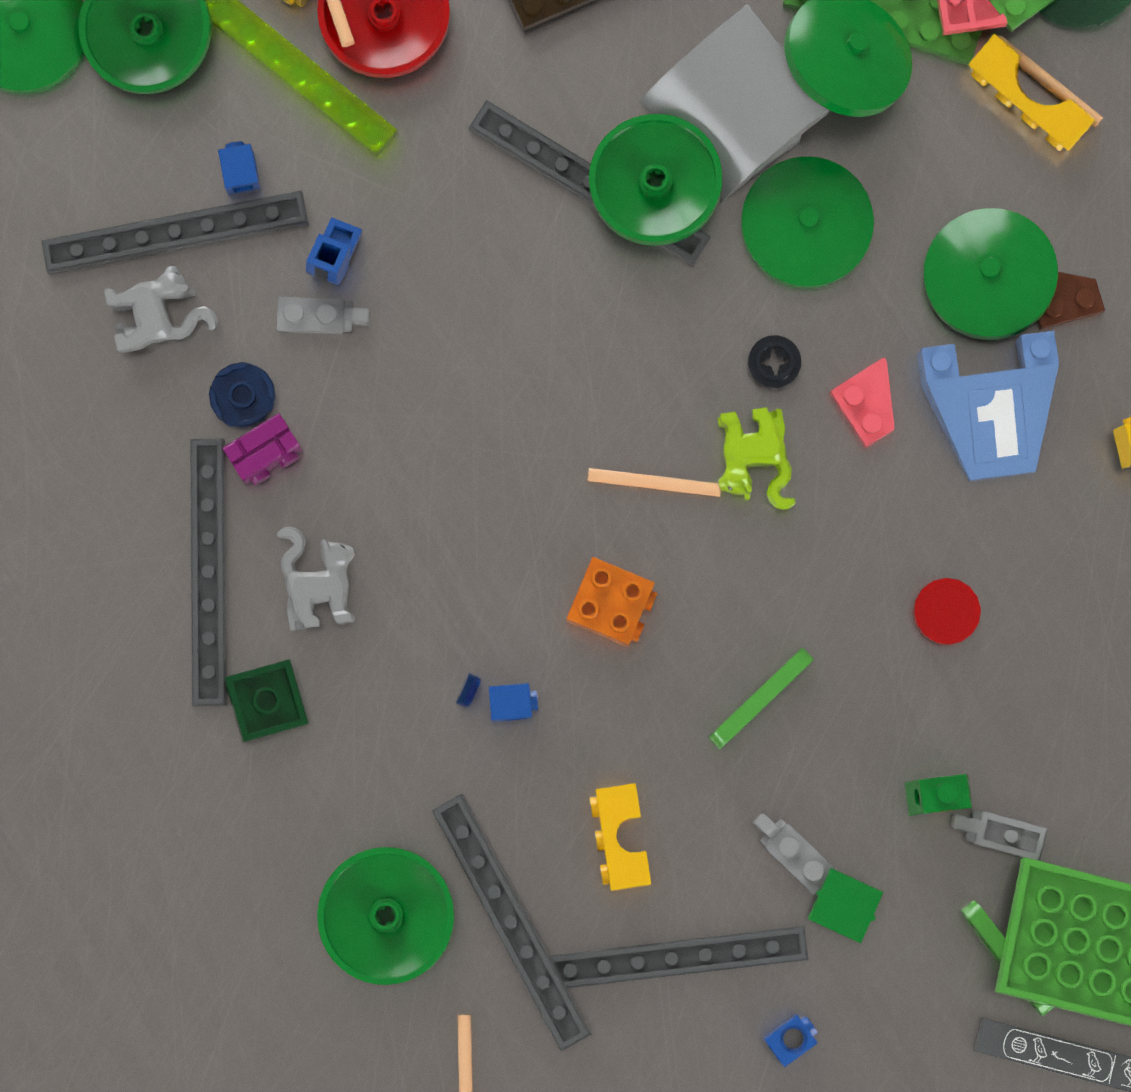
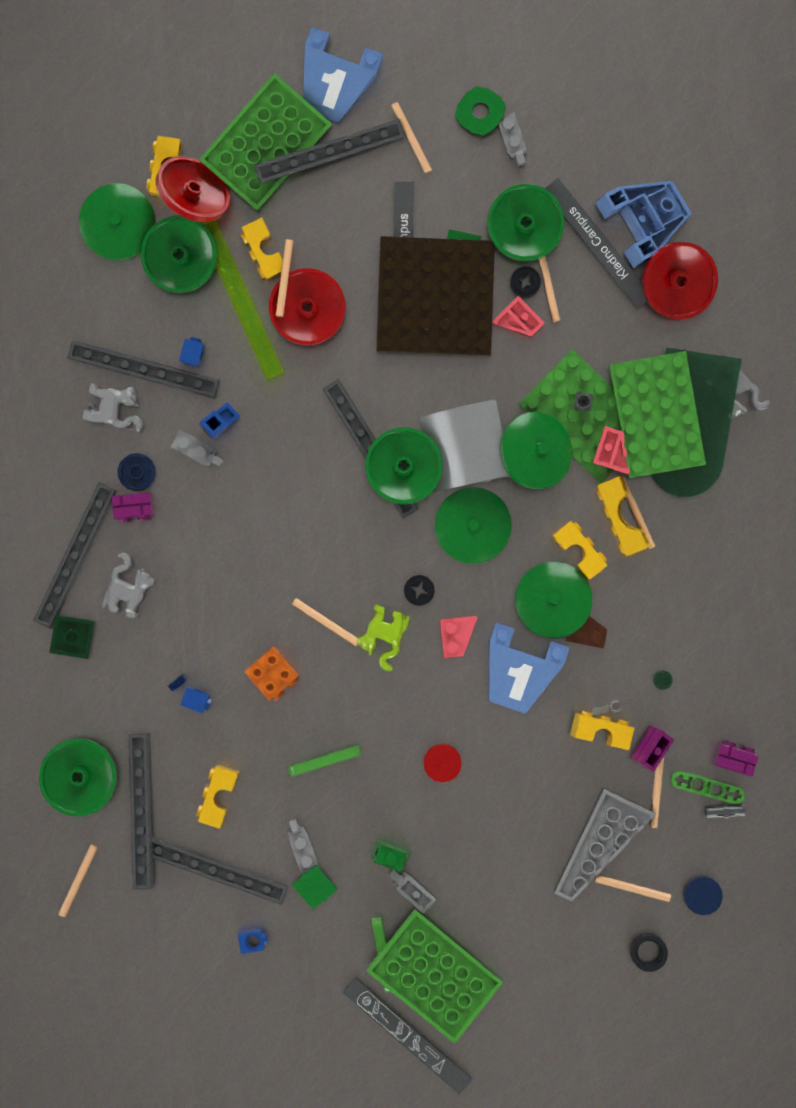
camera: 30 degrees right, 5 degrees up
none -> yellow arch [552,521,607,580]

